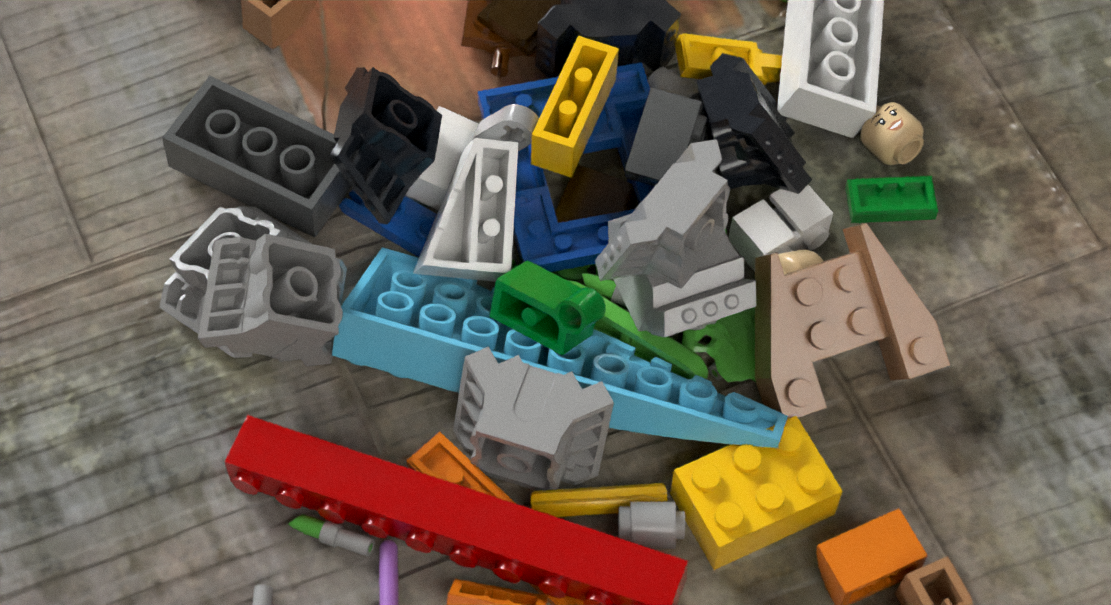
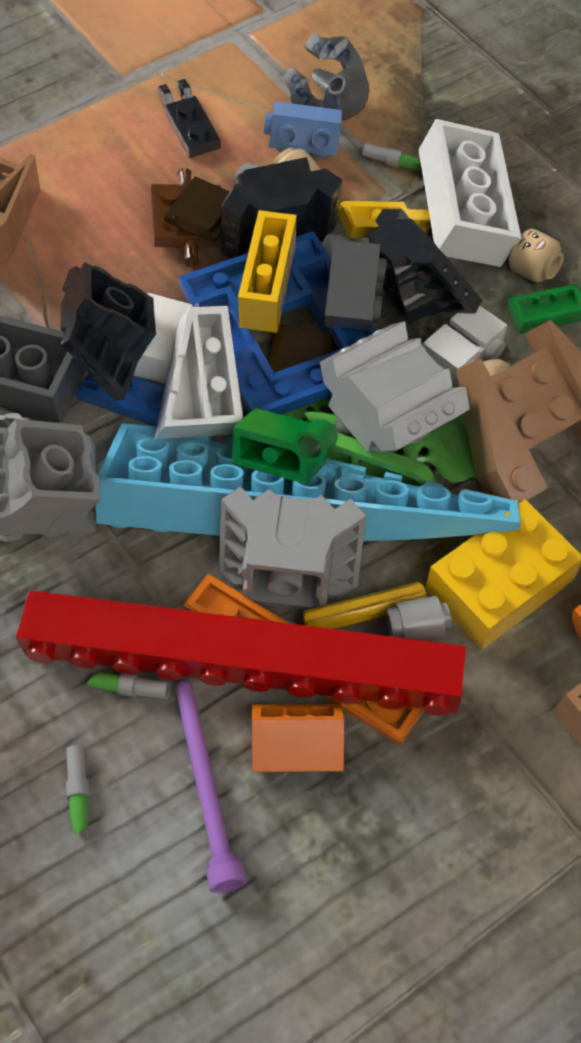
camera: 10 degrees left, 0 degrees up
light grey beam [472,104,539,151] -> none
light grey slope [595,139,730,289] -> none

